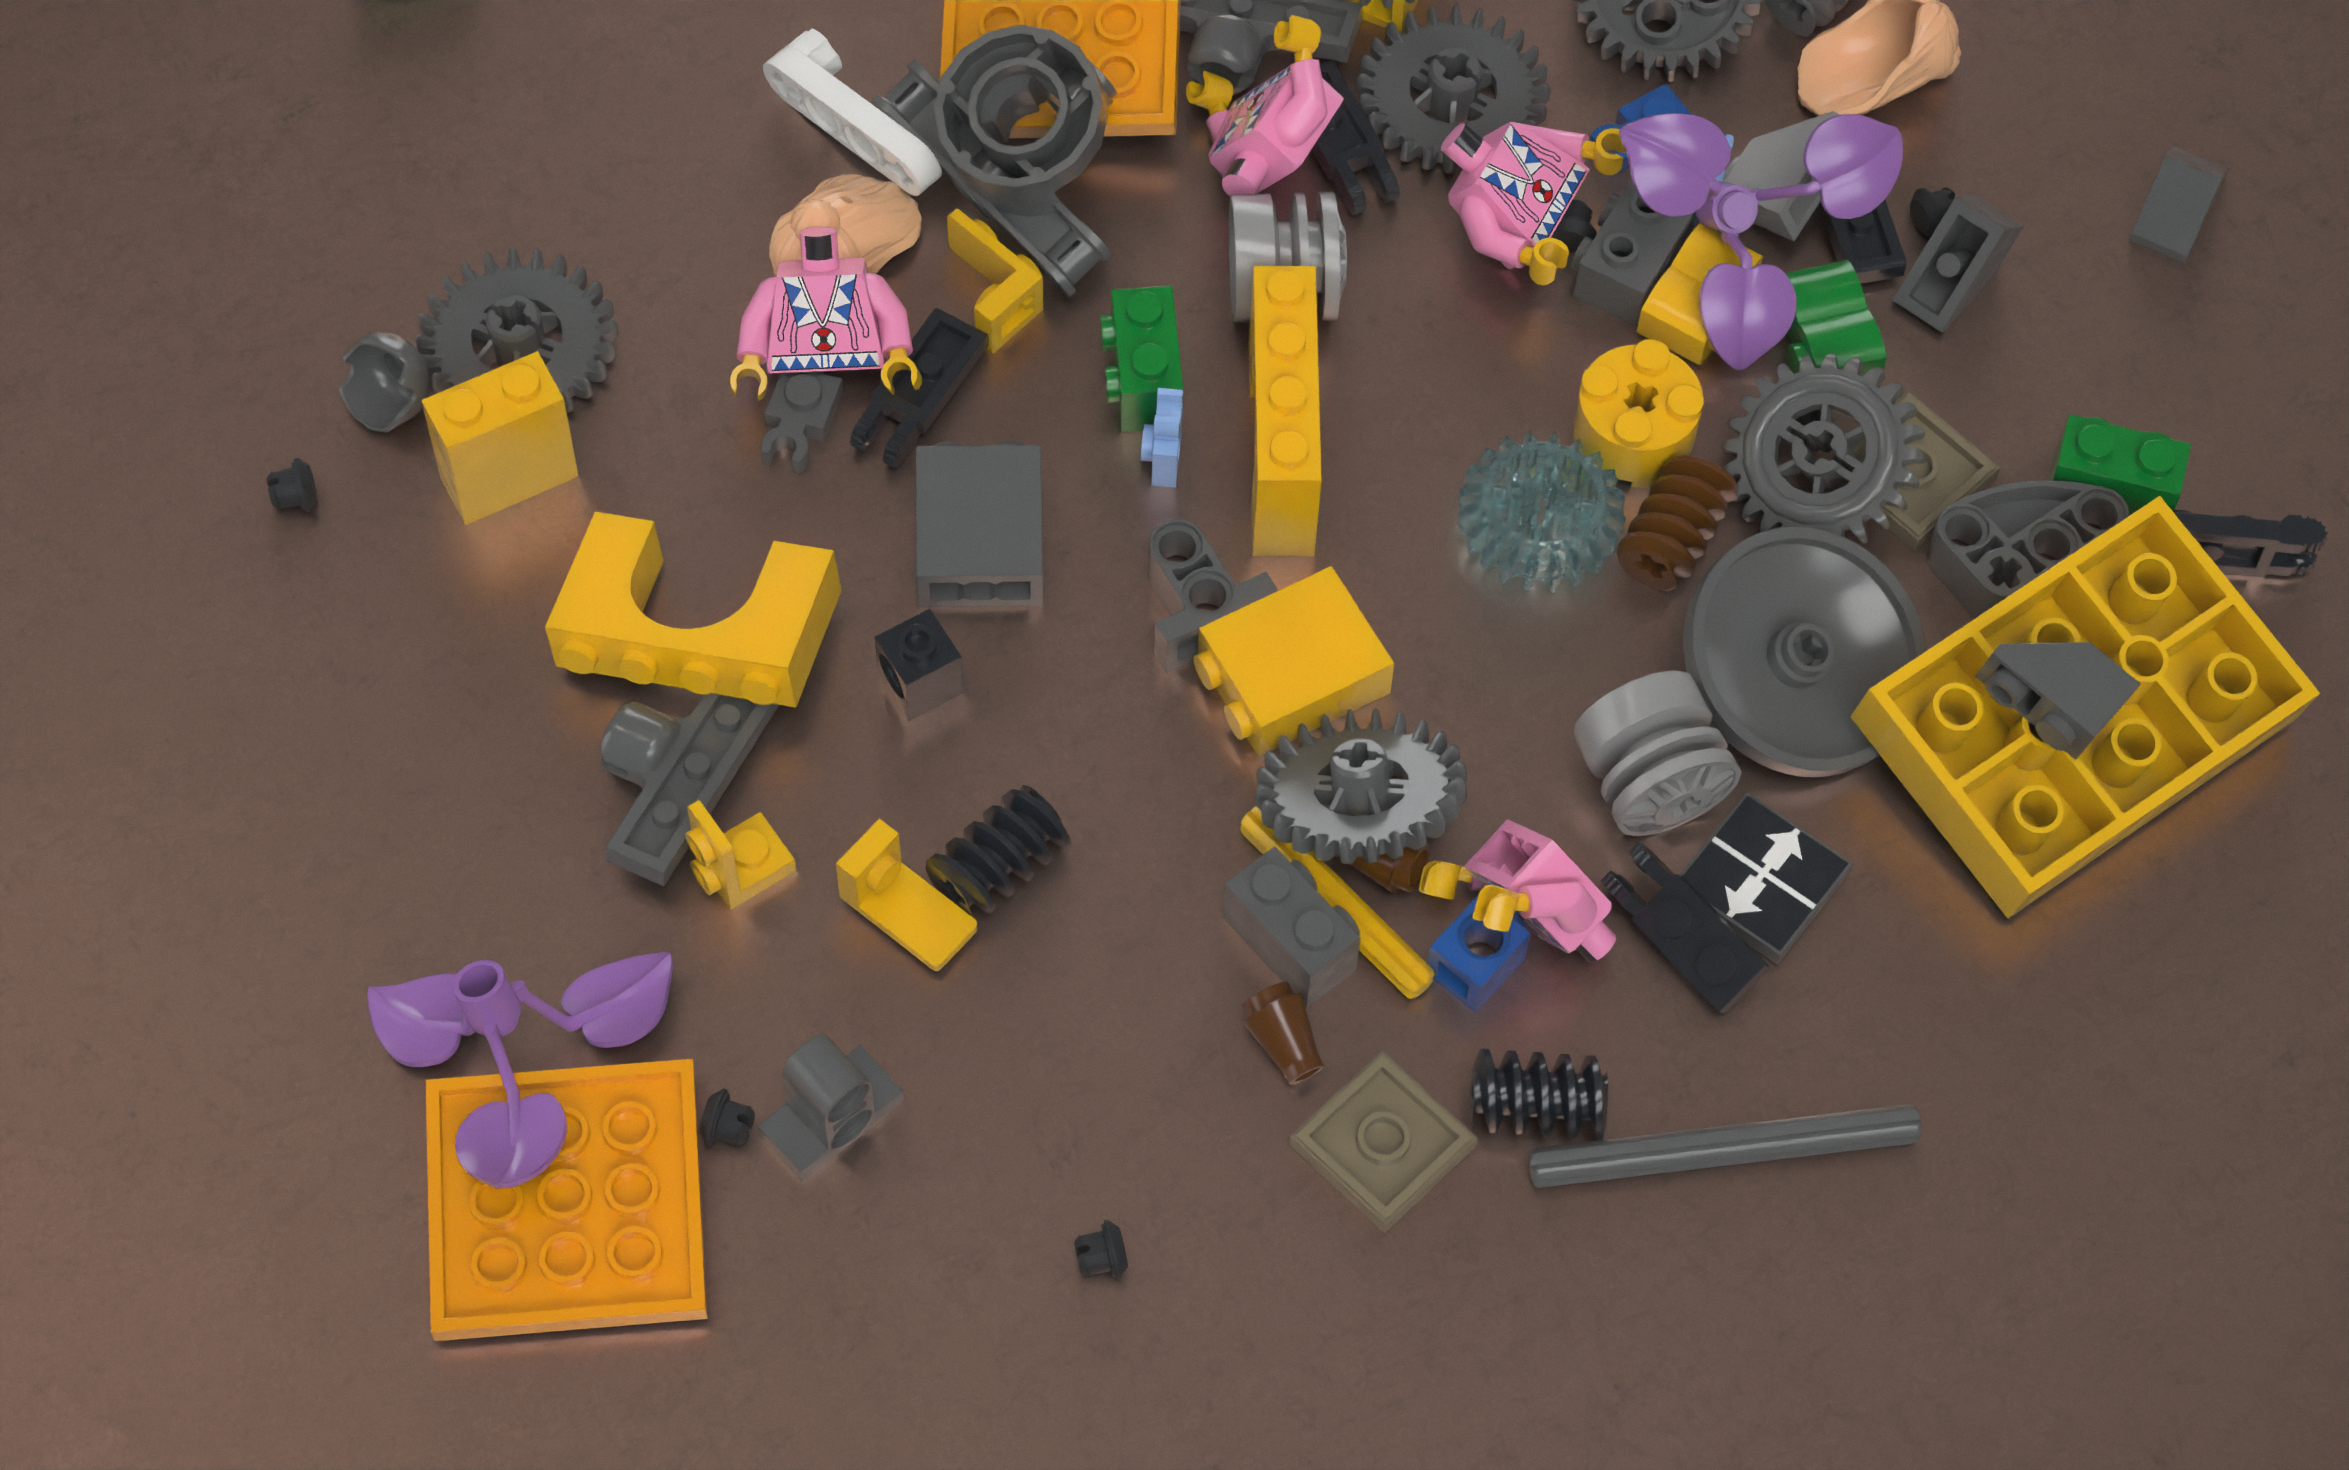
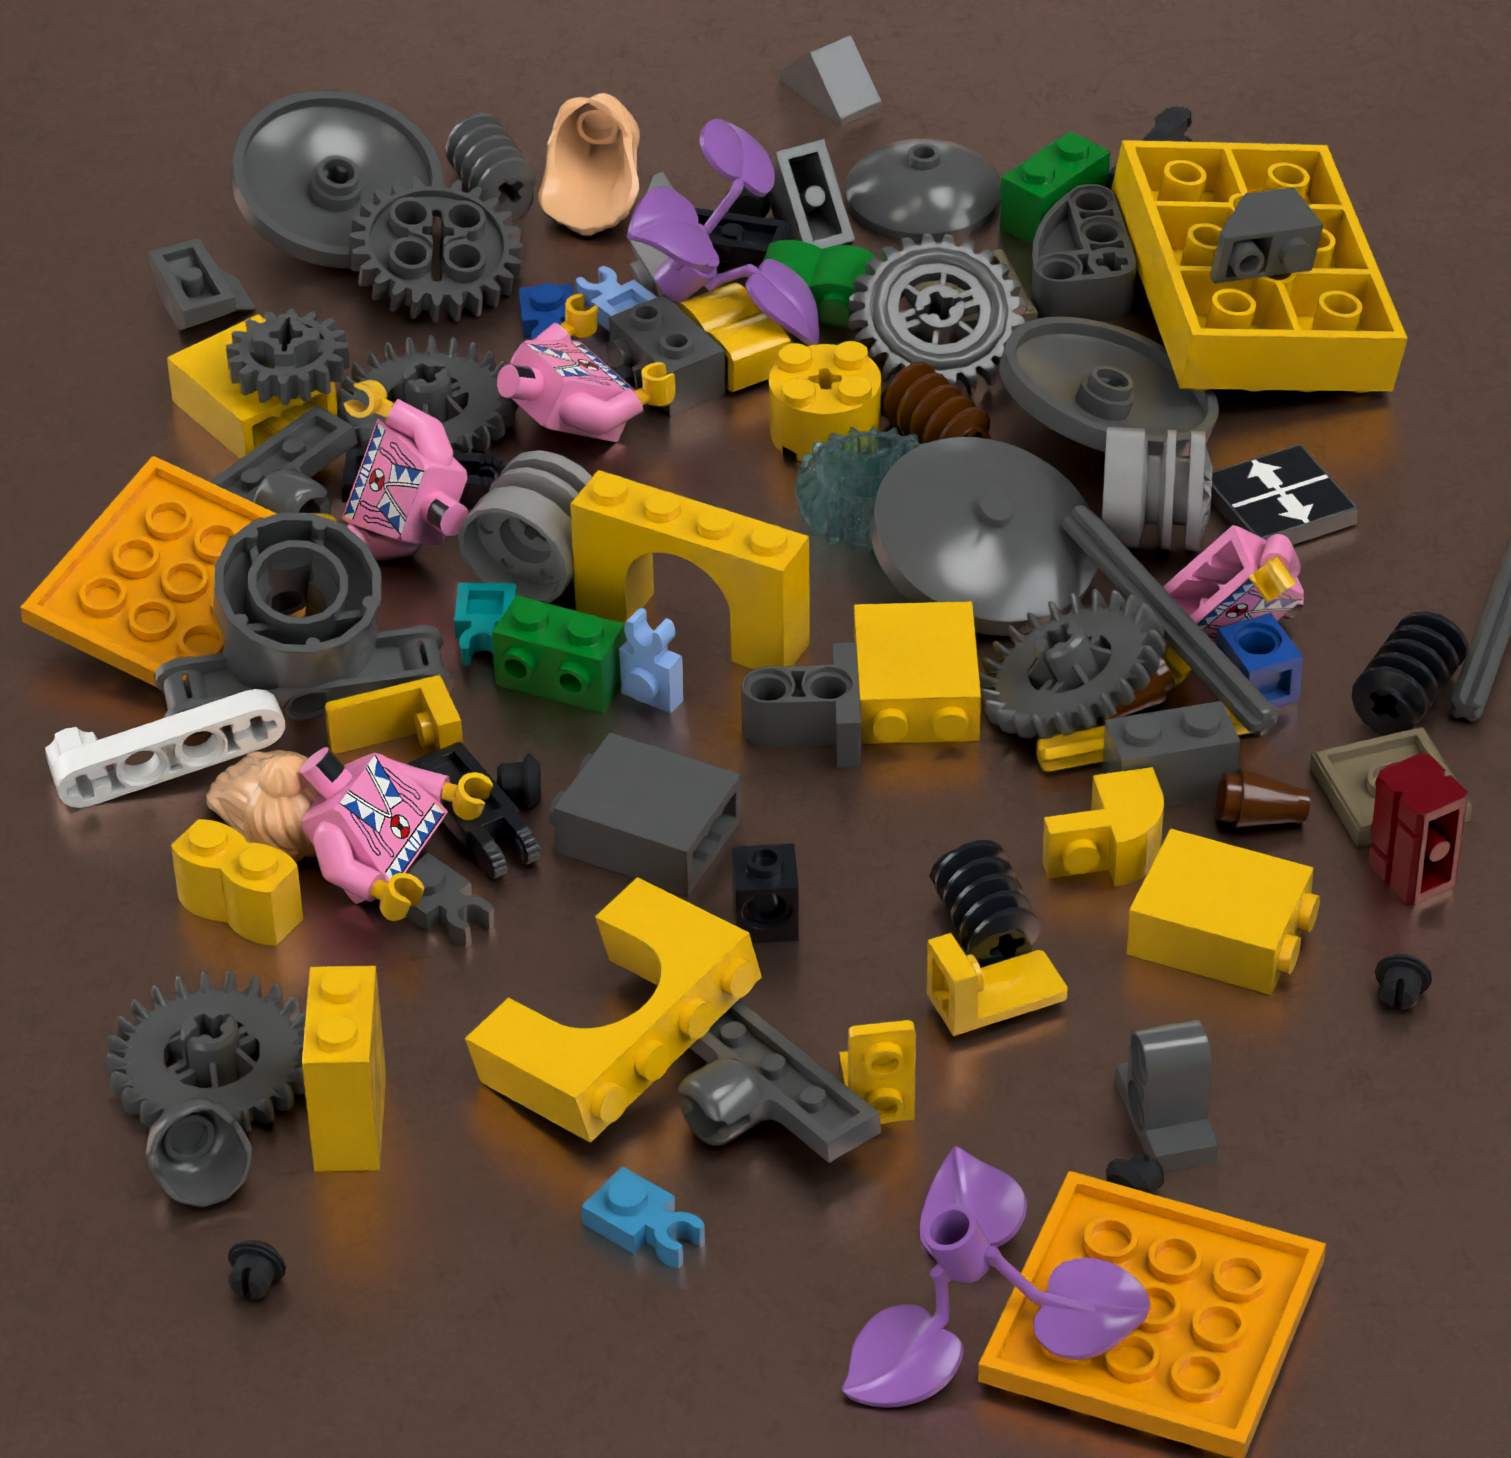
camera: 60 degrees left, 20 degrees down
black hinge [1601,841,1771,1013] -> none
none -> yellow brick [171,819,303,946]
none -> teal plate [454,583,517,666]
none -> black piece [497,753,541,808]
none -> dark azure plate [581,1166,705,1268]
none -> dark grey dish [845,138,1001,242]
none -> dark grey dish [870,437,1097,636]
none -> yellow brick [1042,767,1164,887]
none -> dark grey axle [1063,505,1278,736]
none -> yellow brick [1127,829,1320,995]
none -> dark red brick [1368,753,1468,905]

